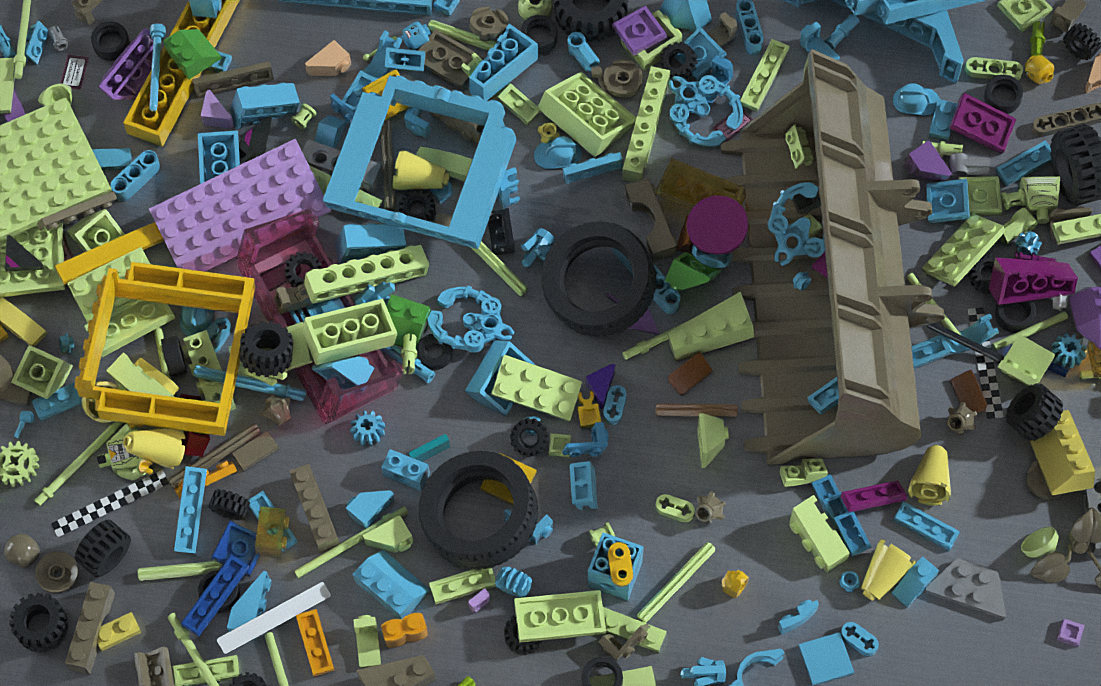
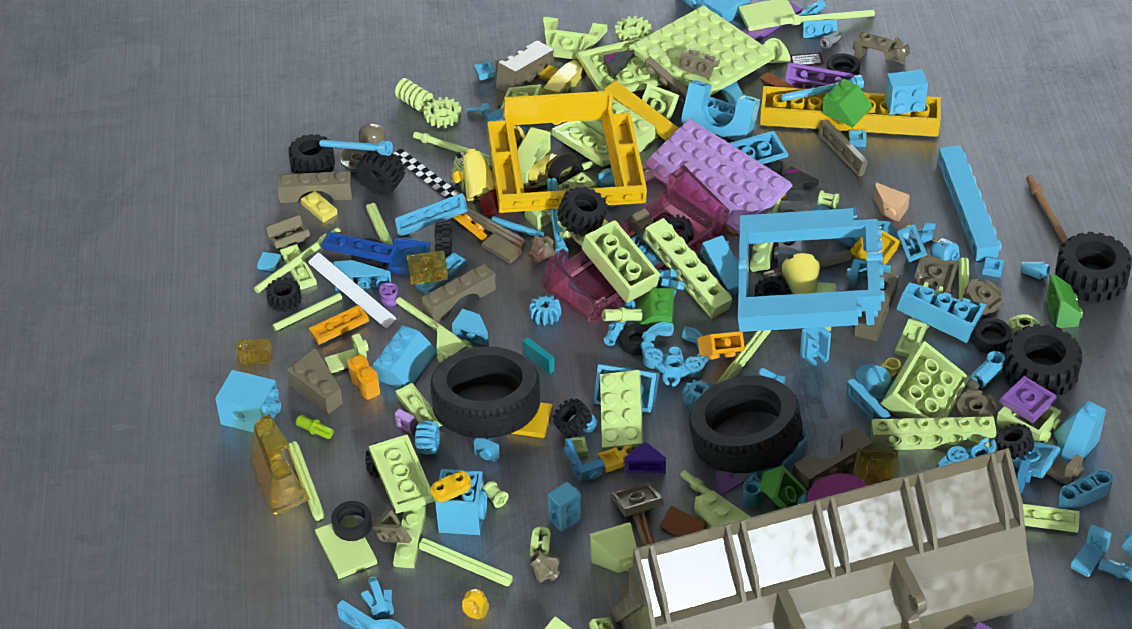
camera: 75 degrees right, 20 degrees down
lavender slope [201,89,234,128] -> none
medium azure wedge [230,83,300,130] -> none
medium azure slope [312,356,374,391] -> none
medium azure brick [381,449,430,491] -> none
black hinge [488,208,515,255] -> none
medium azure hinge [570,461,598,510] -> none
medium azure beam [603,385,627,425] -> none
none -> medium azure piece [319,140,393,156]
none -> medium lavender wheel [379,283,399,307]
none -> medium azure bar [492,216,544,237]
none -> medium azure brick [548,482,582,532]
none -> dark tan tile [611,482,664,517]
none -> dark tan bracket [678,48,720,78]
none -> medium azure arch [680,80,761,142]
none -> medium azure gear [683,378,714,410]
none -> light orange brick [697,331,745,360]
none -> dark orange slope [760,72,795,88]

